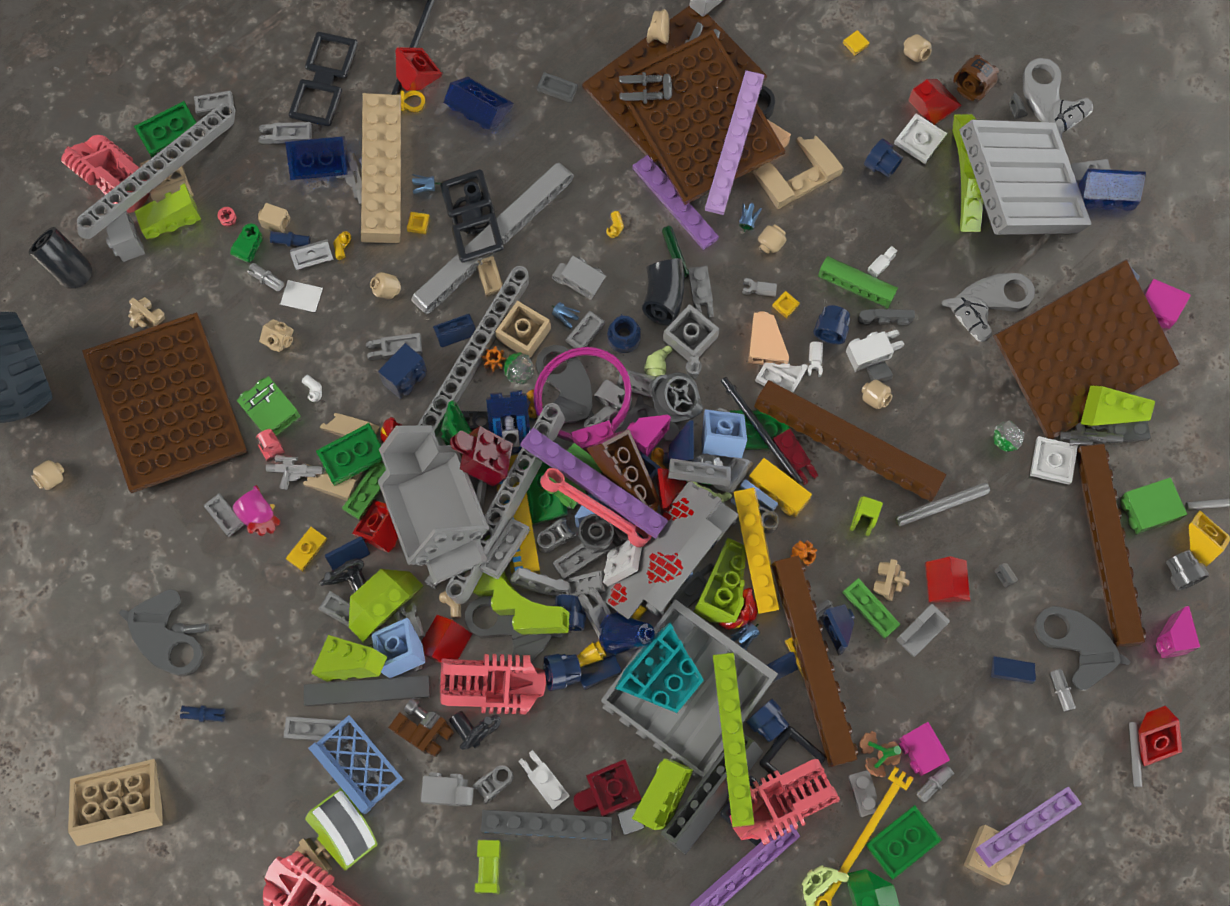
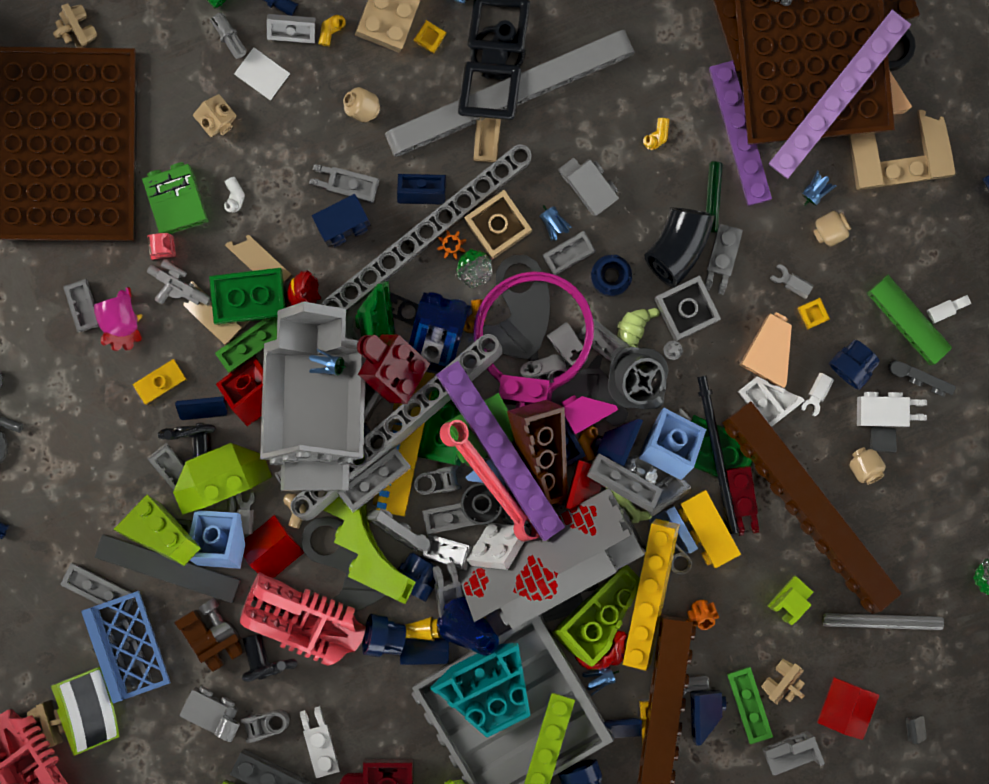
camera: 25 degrees right, 15 degrees up
none -> flat silver piece [309,349,346,376]

